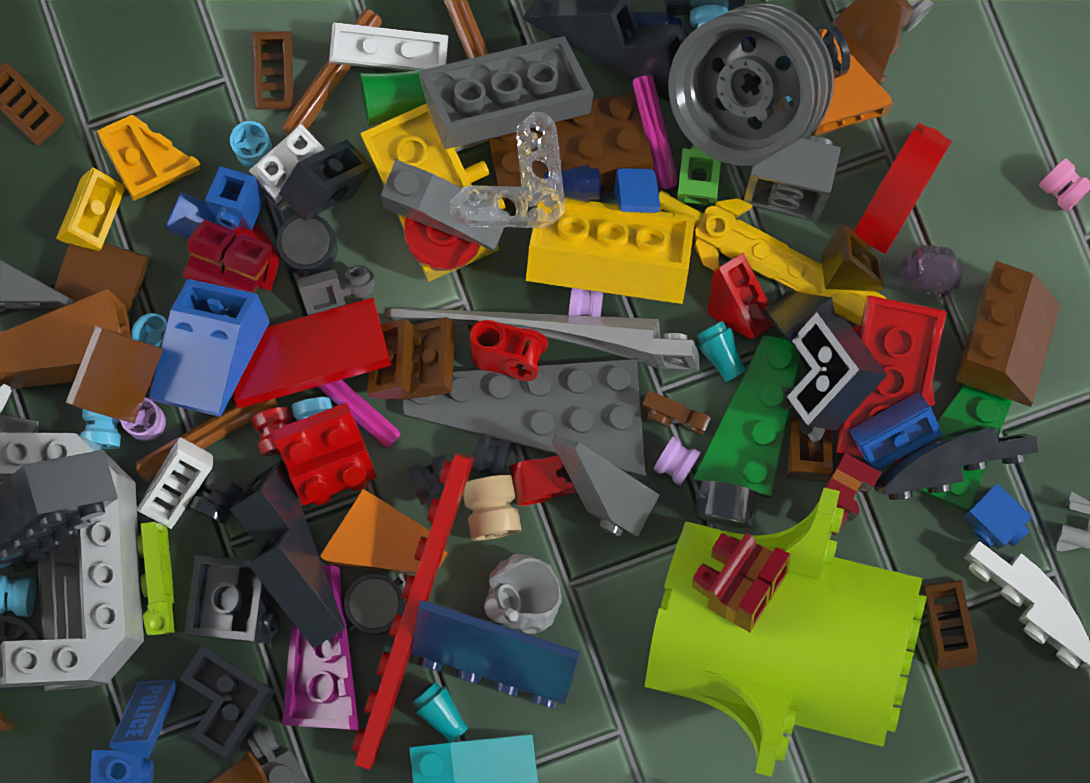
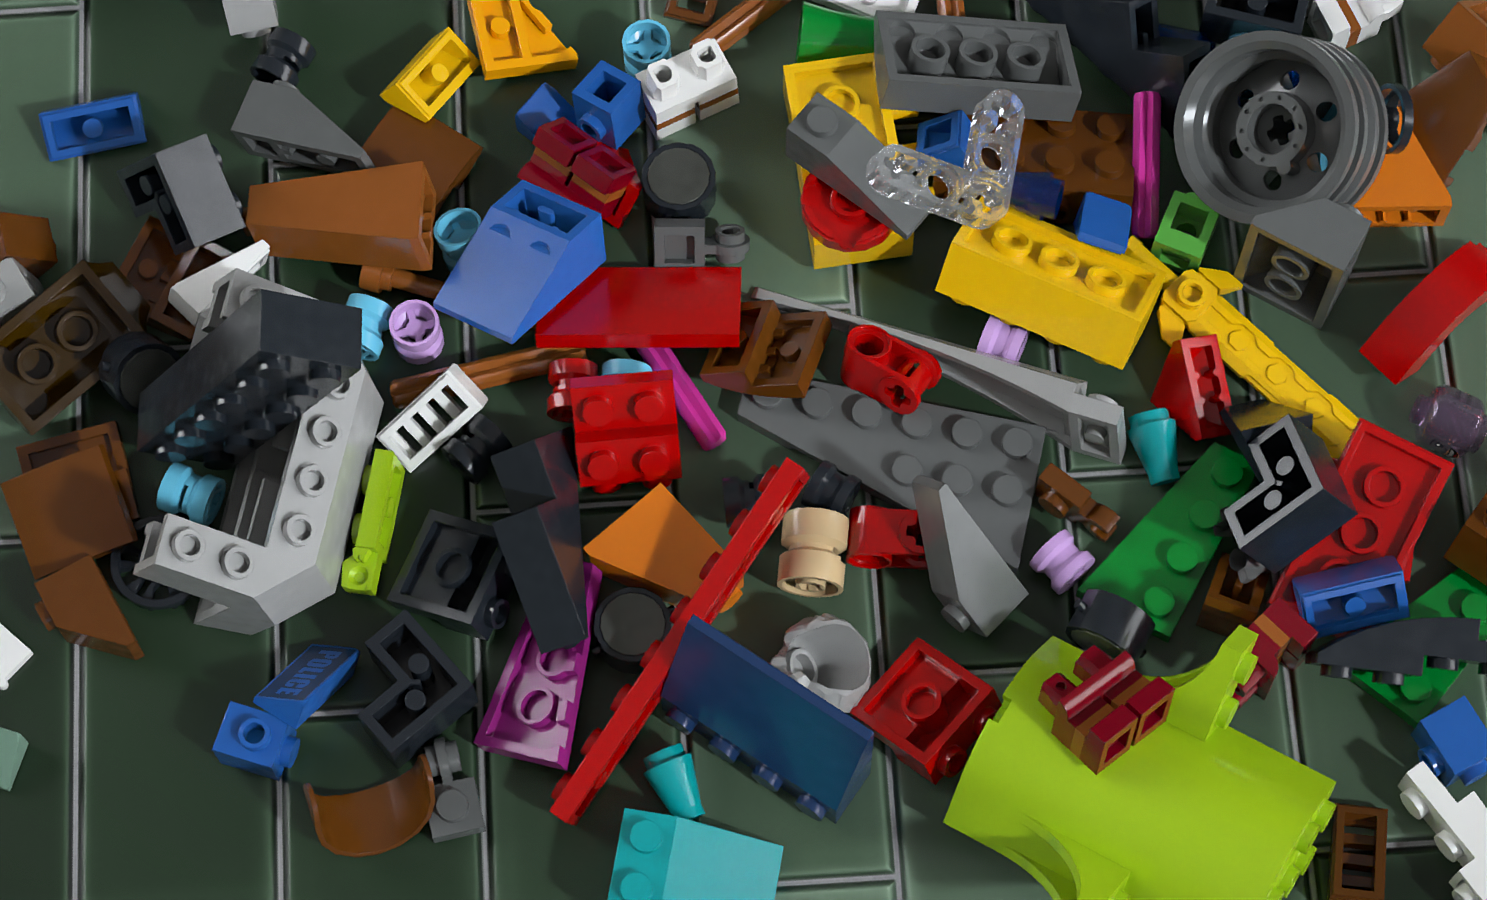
camera: 15 degrees right, 10 degrees down
reddish brown slope [66,326,163,423] -> none
black brick [278,139,373,221] -> none
dark brown slope [821,225,885,292] -> none
none -> red plate [850,637,1002,785]
none -> blue slope [915,110,979,169]

